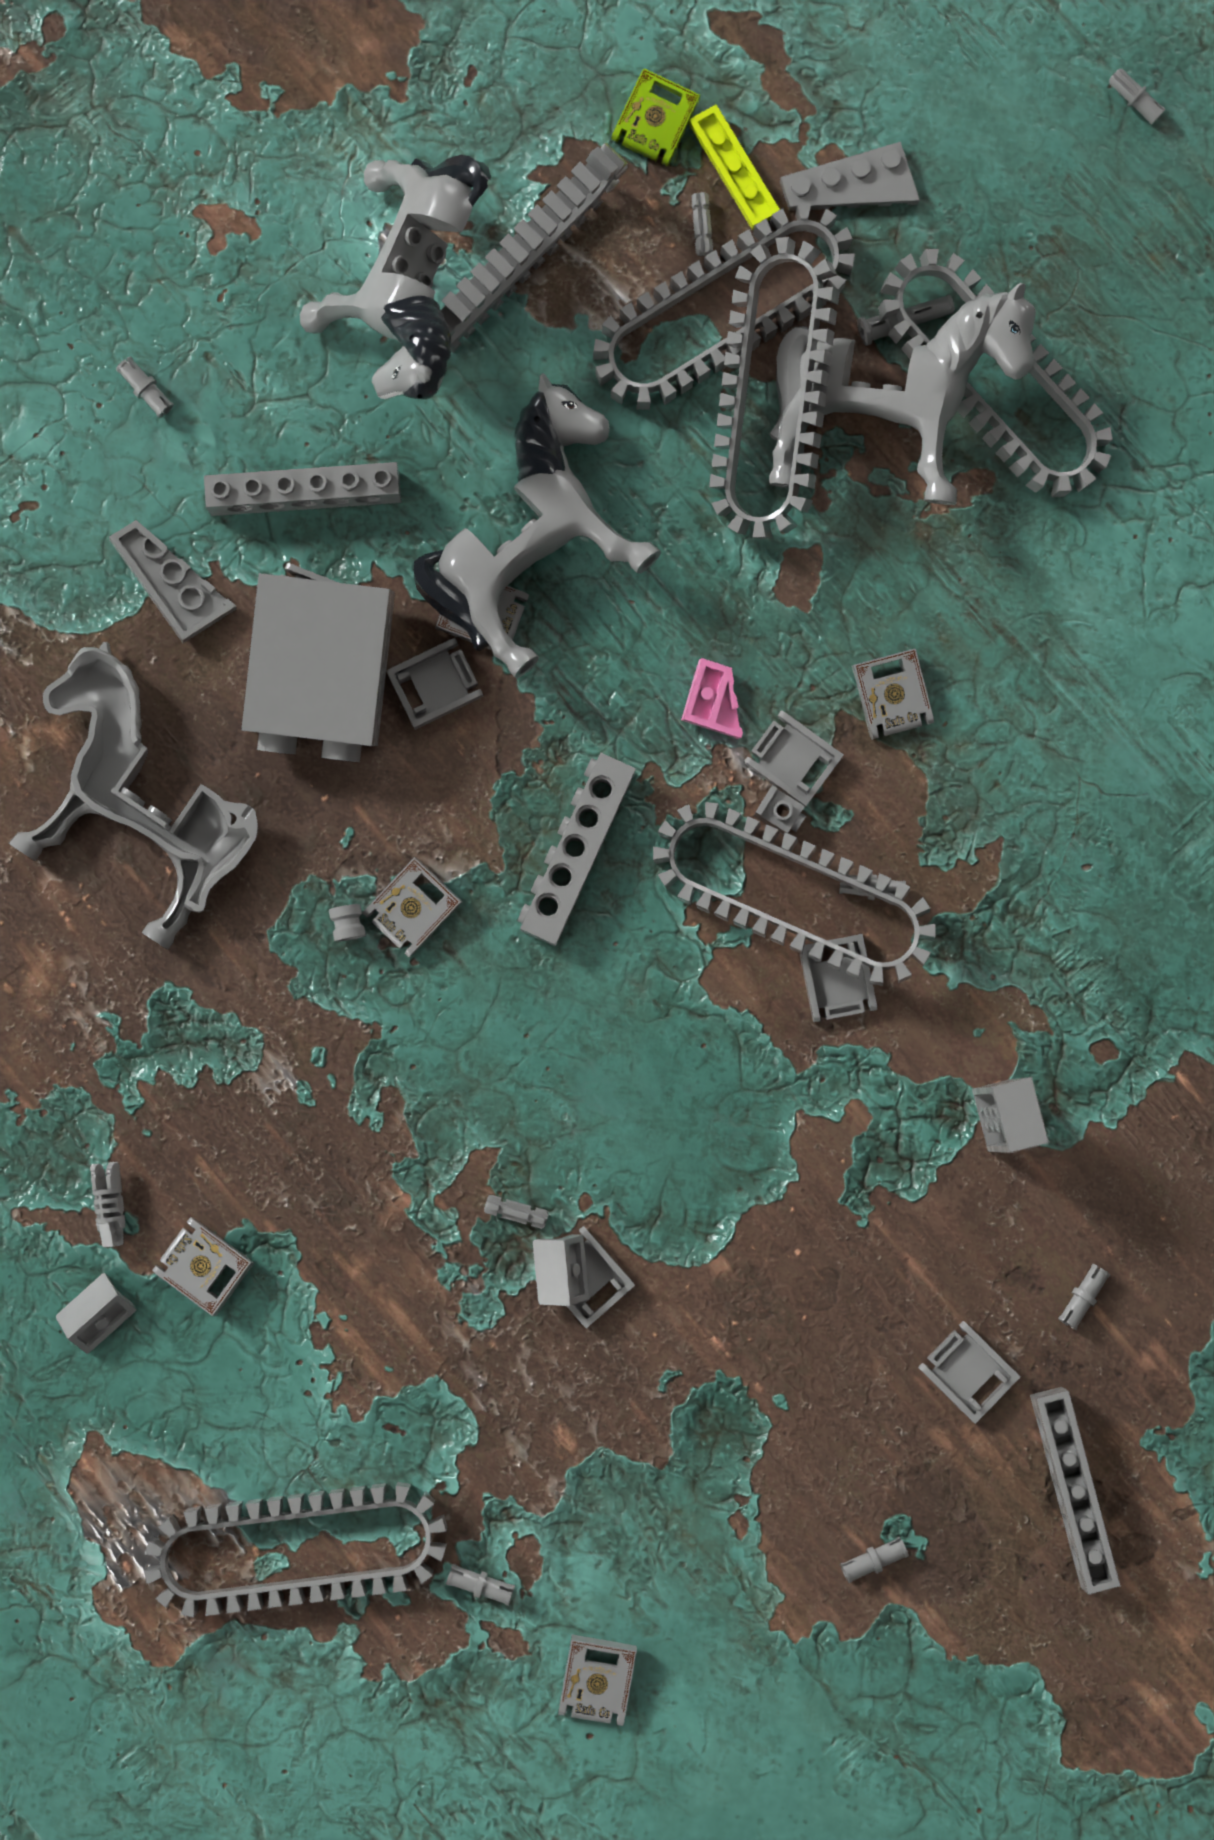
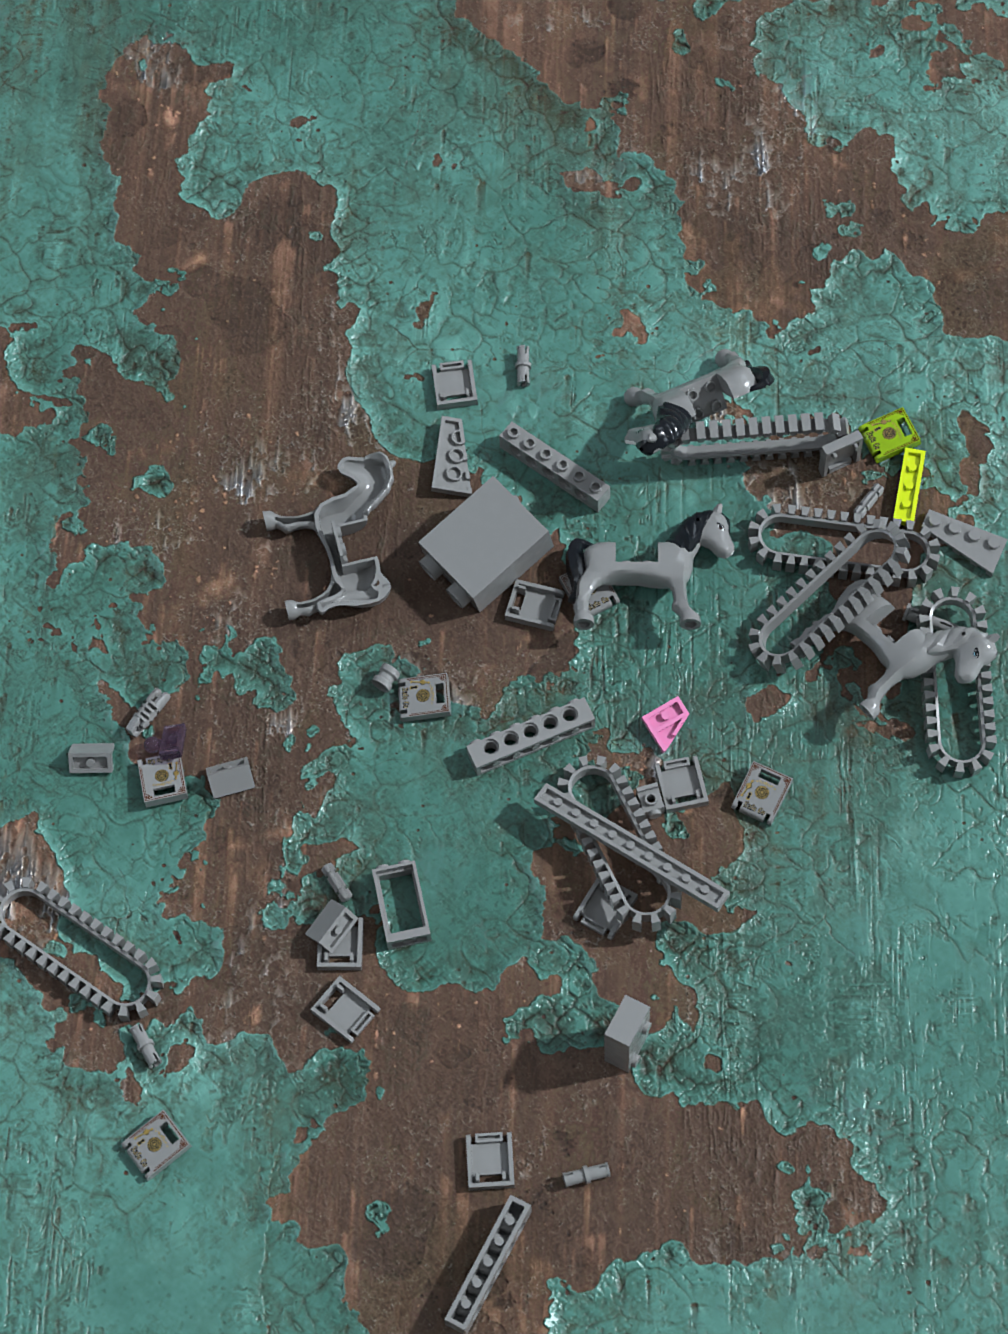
camera: 55 degrees right, 20 degrees down
light grey pin [840,1537,909,1583] -> none
none -> clear purple plate [144,723,187,760]
none -> light grey panel [206,757,255,798]
none -> light grey container [310,976,381,1044]
none -> light grey window [372,860,432,950]
none -> light grey container [431,360,478,410]
none -> light grey plate [534,783,730,912]
none -> light grey container [818,430,863,477]

